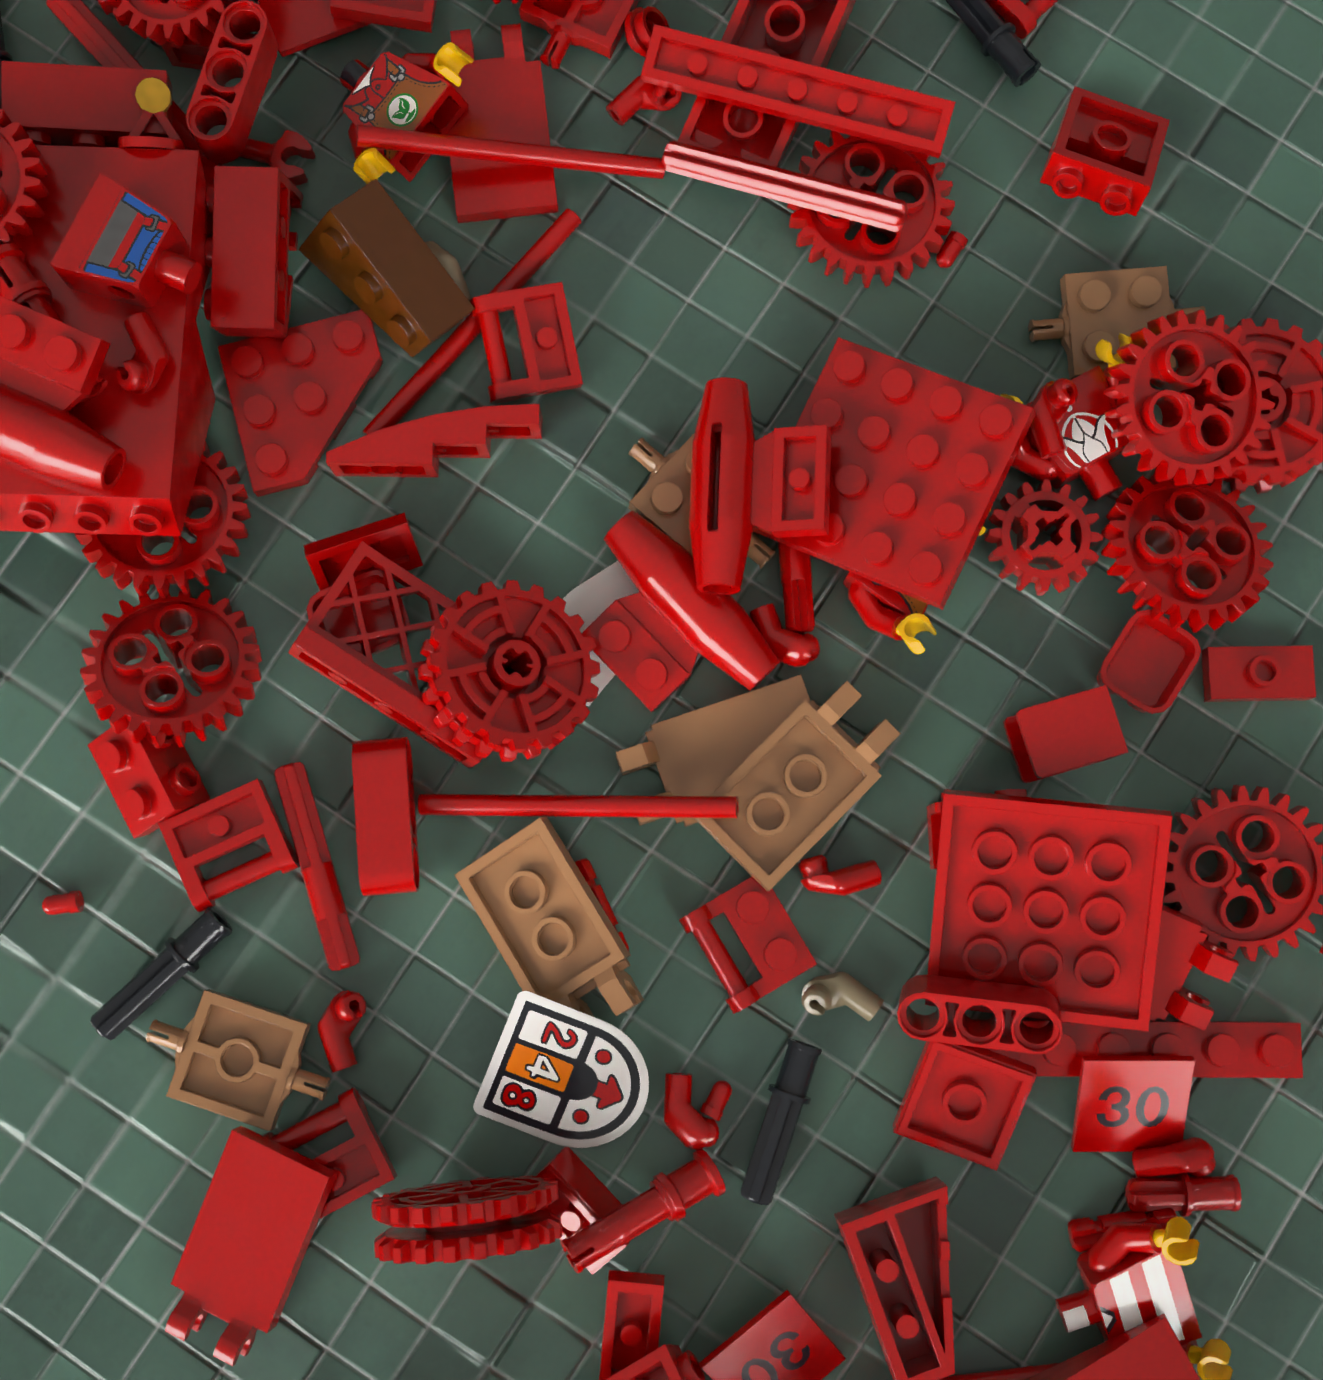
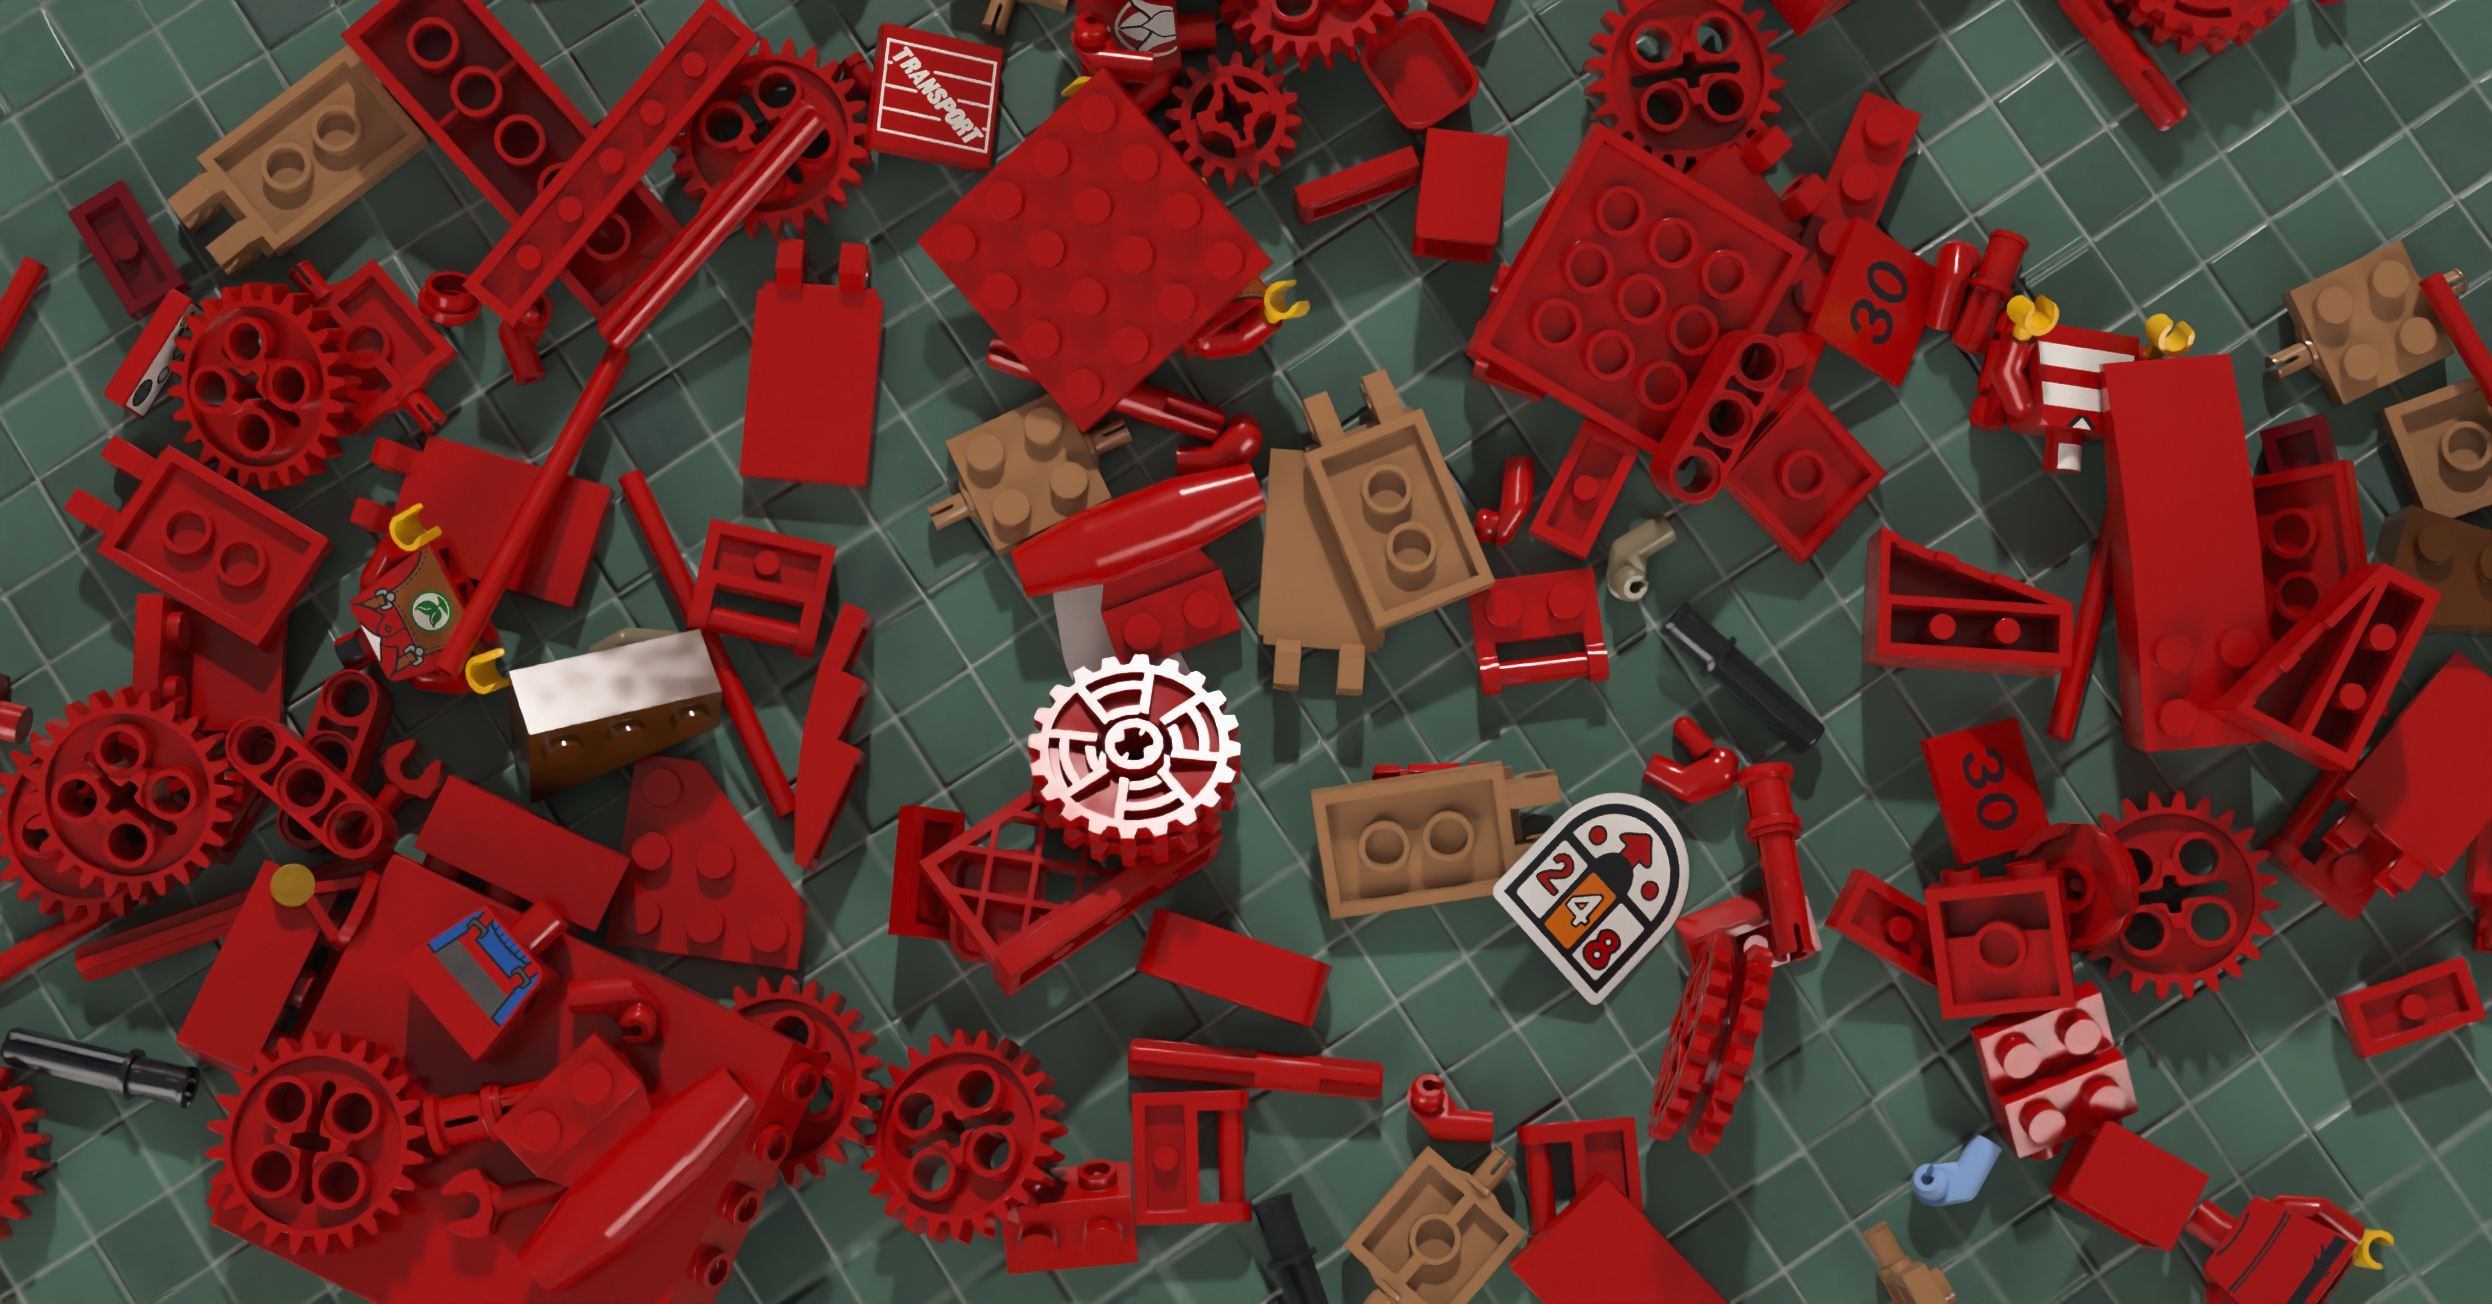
camera: 65 degrees left, 0 degrees up
red piece [418,794,739,818] -> none
red plate [689,377,831,595] -> none
none -> red beam [276,669,394,855]
none -> red tile [739,238,885,489]
none -> red tile [864,22,1003,174]
none -> red tile [1293,145,1420,226]
none -> red plate [1527,418,1641,562]

